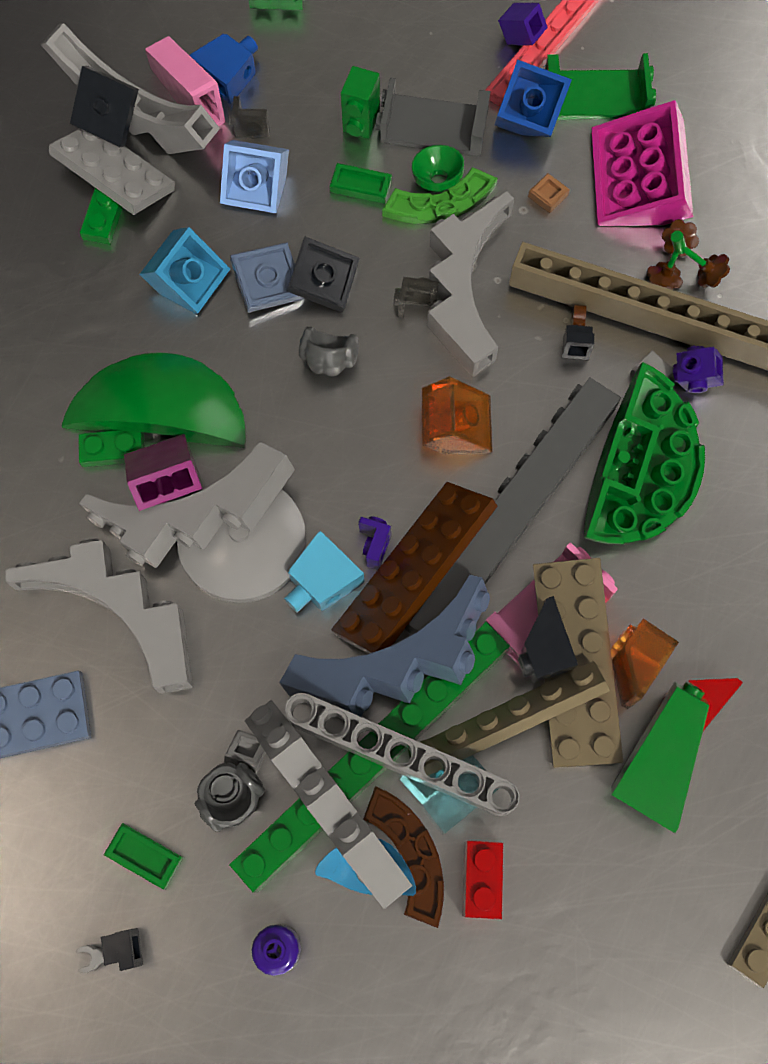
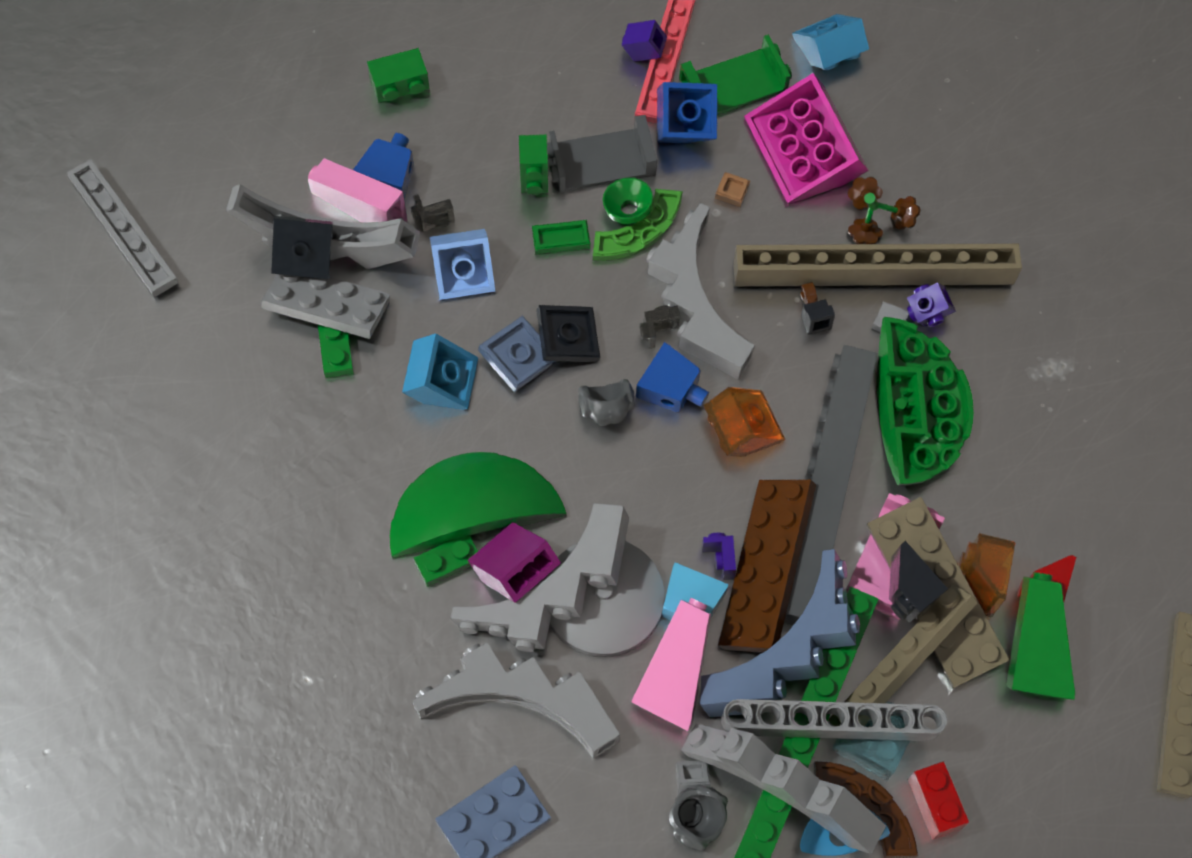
camera: 25 degrees left, 5 degrees down
none -> bright pink slope [631,598,711,731]
none -> blue torso [636,342,710,412]
none -> dark azure slope [792,14,869,70]

